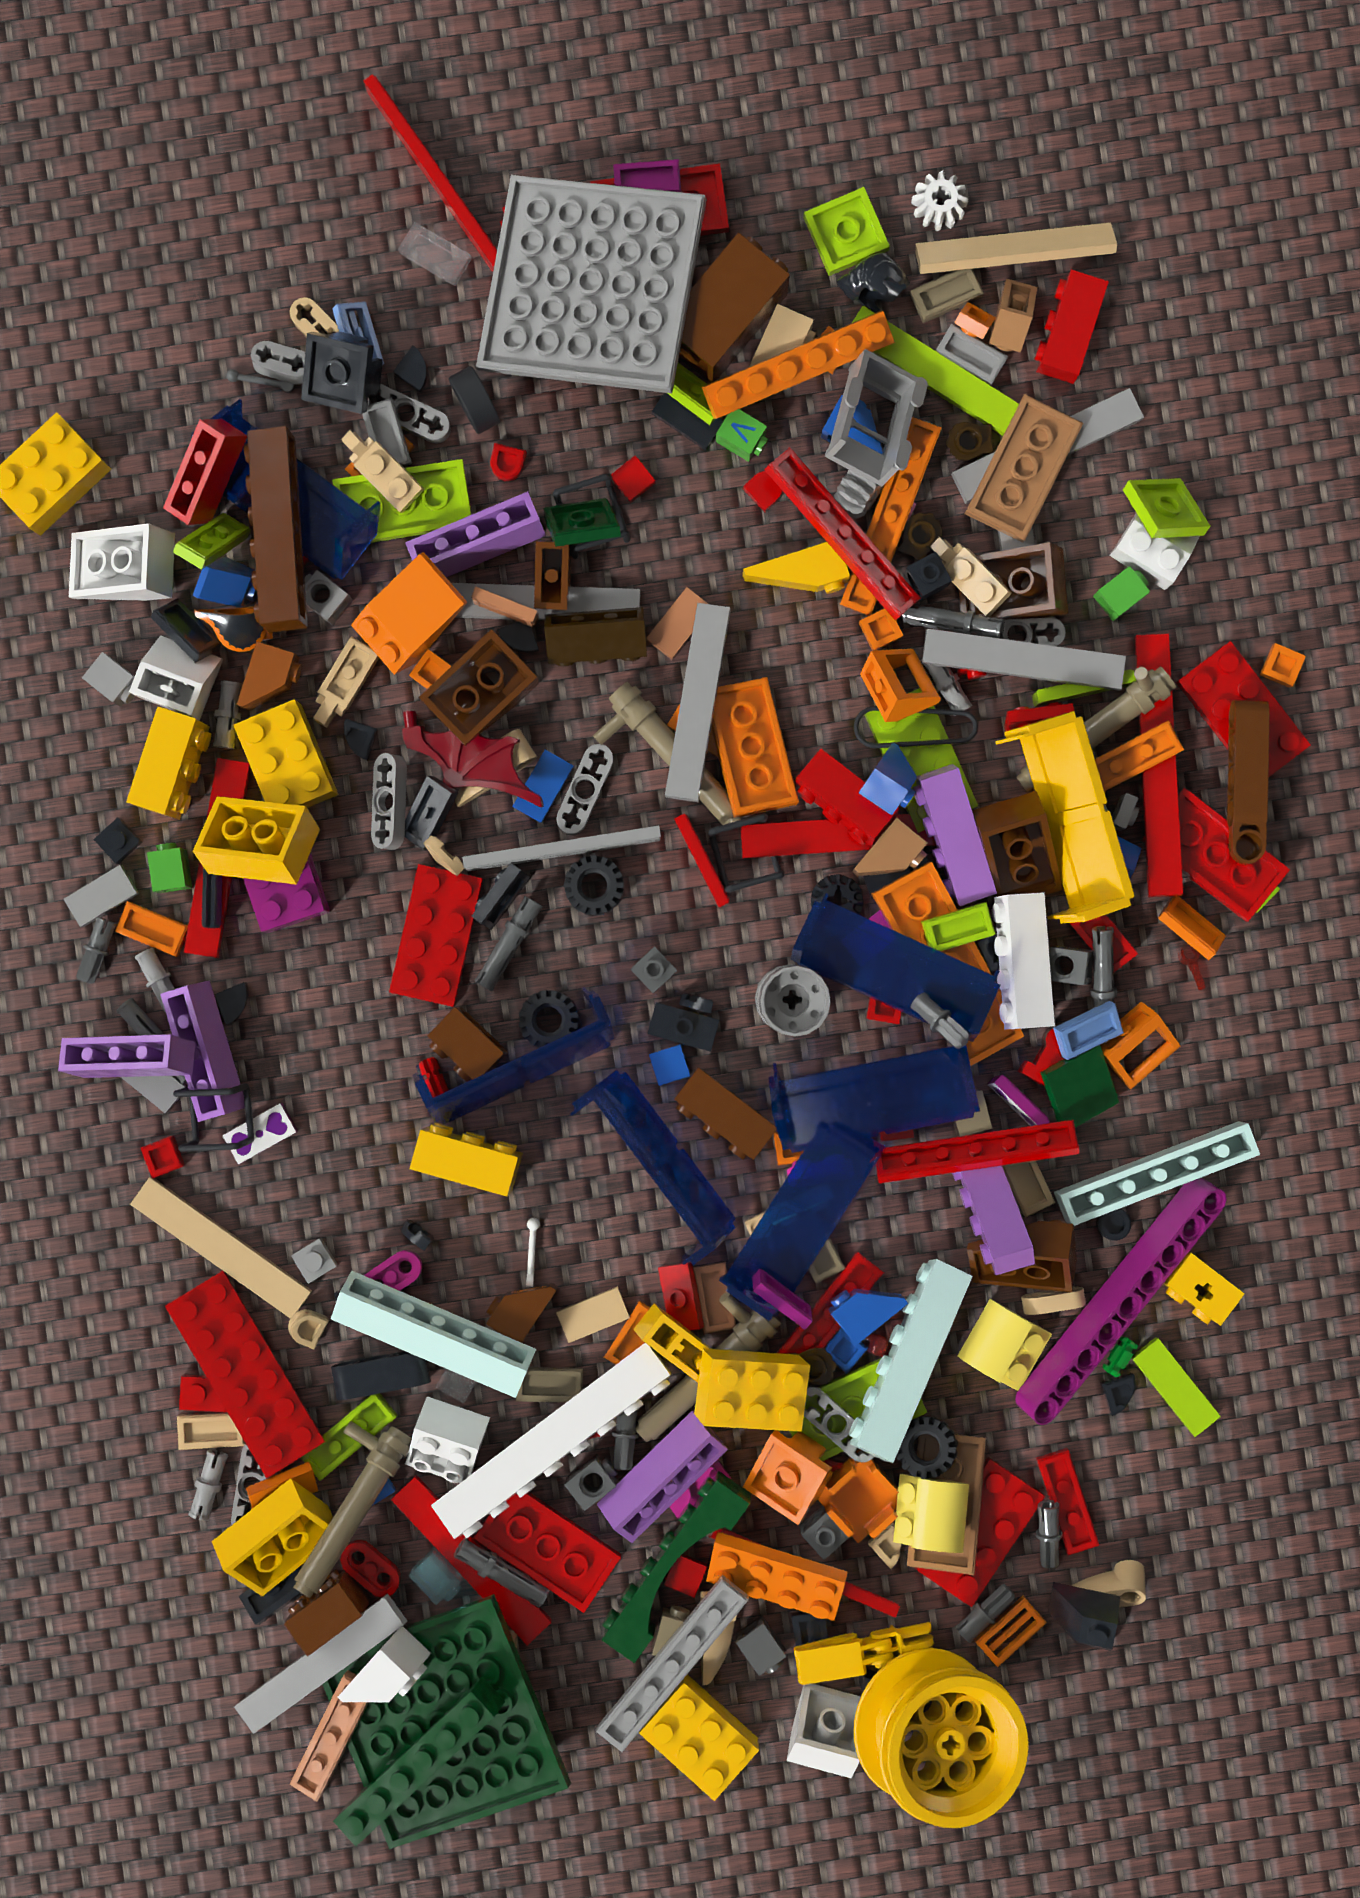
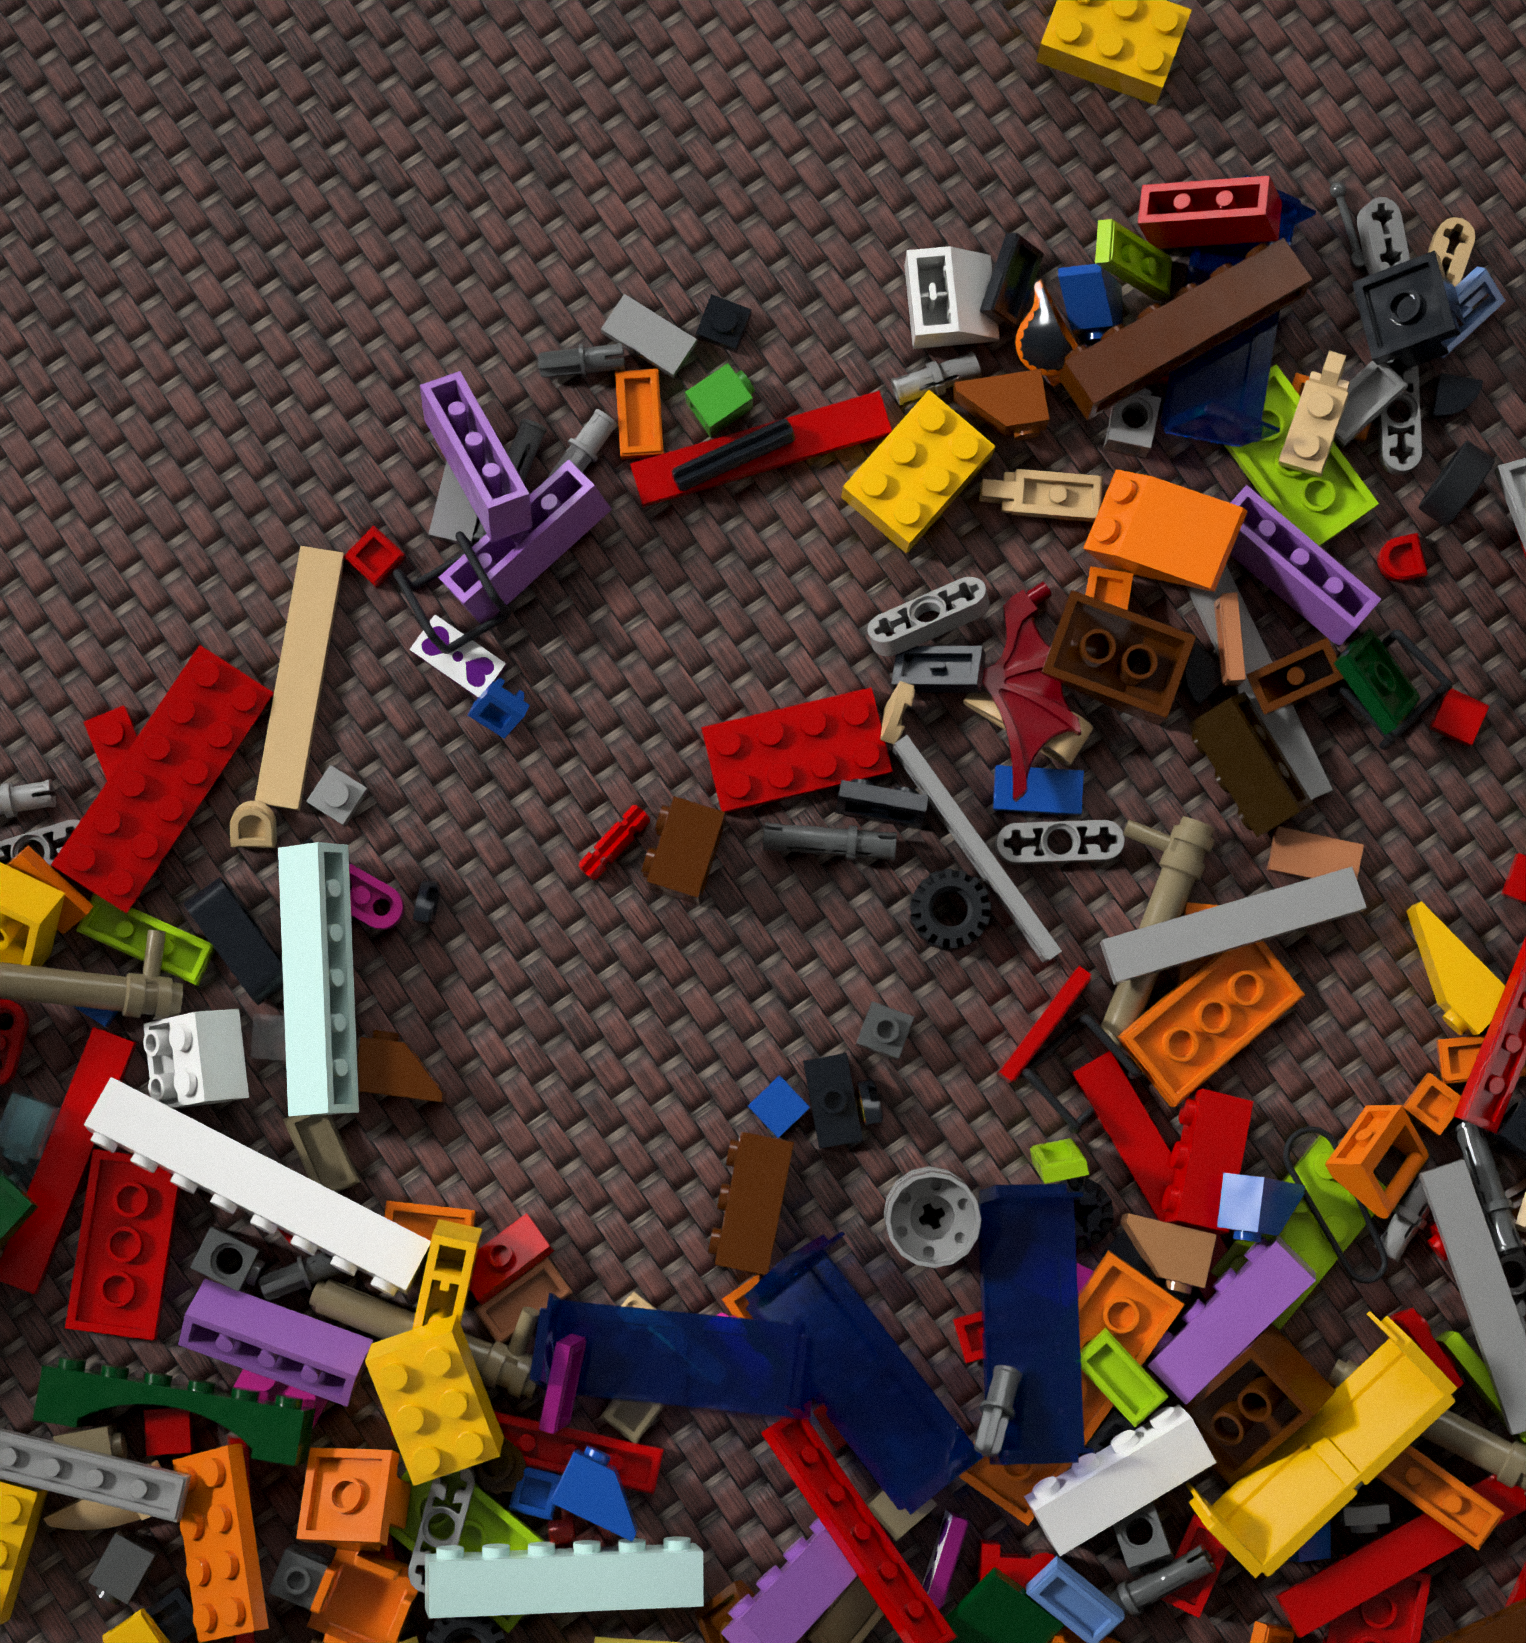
camera: 55 degrees right, 5 degrees down
white slope [69,524,175,601] -> none
light grey brick [82,652,135,707] -> none
yellow brick [126,706,211,820] -> none
tan tile [177,1412,246,1450] -> none
yellow brick [193,796,320,884] -> none
black tile [214,982,249,1025] -> none
magenta brick [243,852,330,933] -> none
black tile [344,718,378,761] -> none
yellow brick [409,1123,523,1196] -> none
clear blue piece [412,987,615,1125] -> none
dark grey pin [454,1538,549,1608] -> none
black tyre [519,990,579,1050] -> none
white hinge [526,1218,540,1287] -> none
tan tile [556,1286,630,1343] -> none
clear blue piece [570,1070,736,1265] -> none
none -> blue tile [467,677,529,739]
none -> lime tile [1030,1138,1089,1184]

